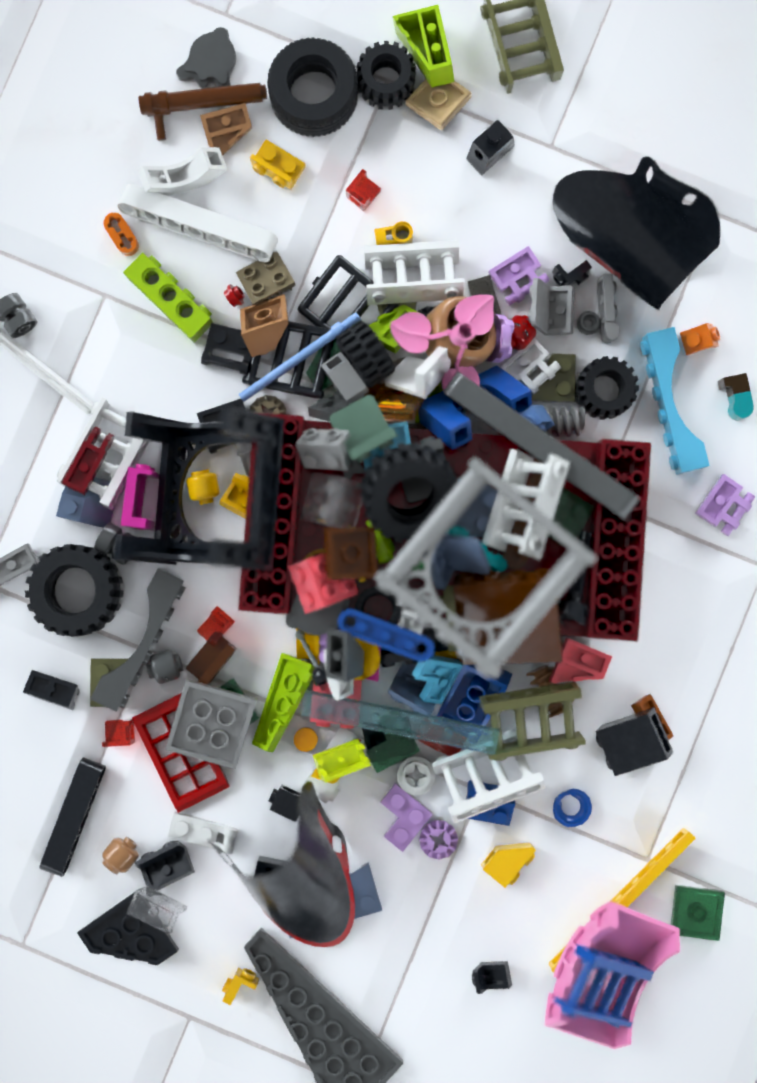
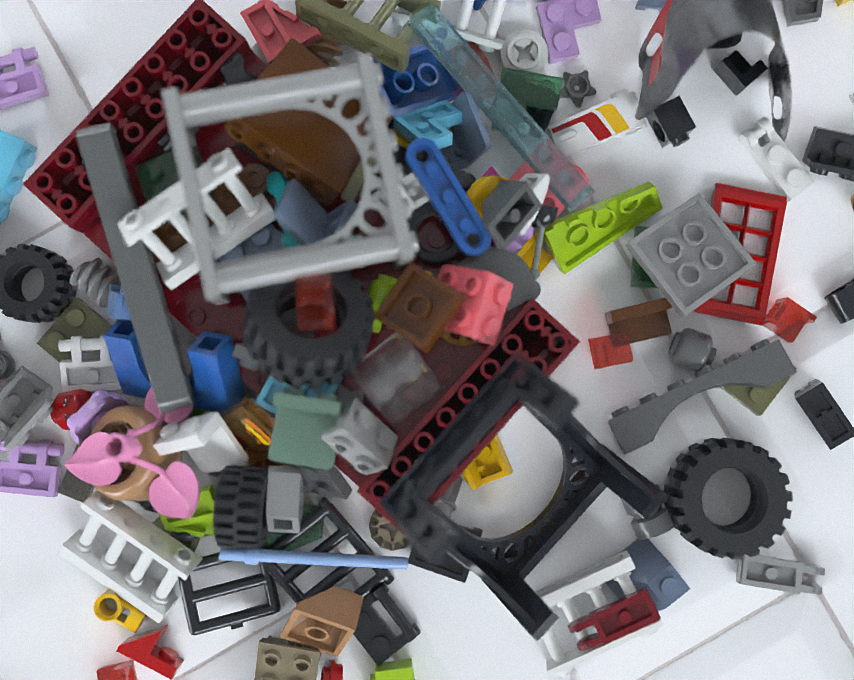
camera: 145 degrees left, 0 degrees up
dark pink panel [121,464,160,531] -> none
yellow head [186,469,220,505] -> none
light orange tile [294,727,318,752] -> none
neon yellow hinge [312,739,371,783] -> none
none -> red slope [116,624,185,680]
none -> clear red panel [295,275,334,331]
none -> dark grey plate [558,70,597,108]

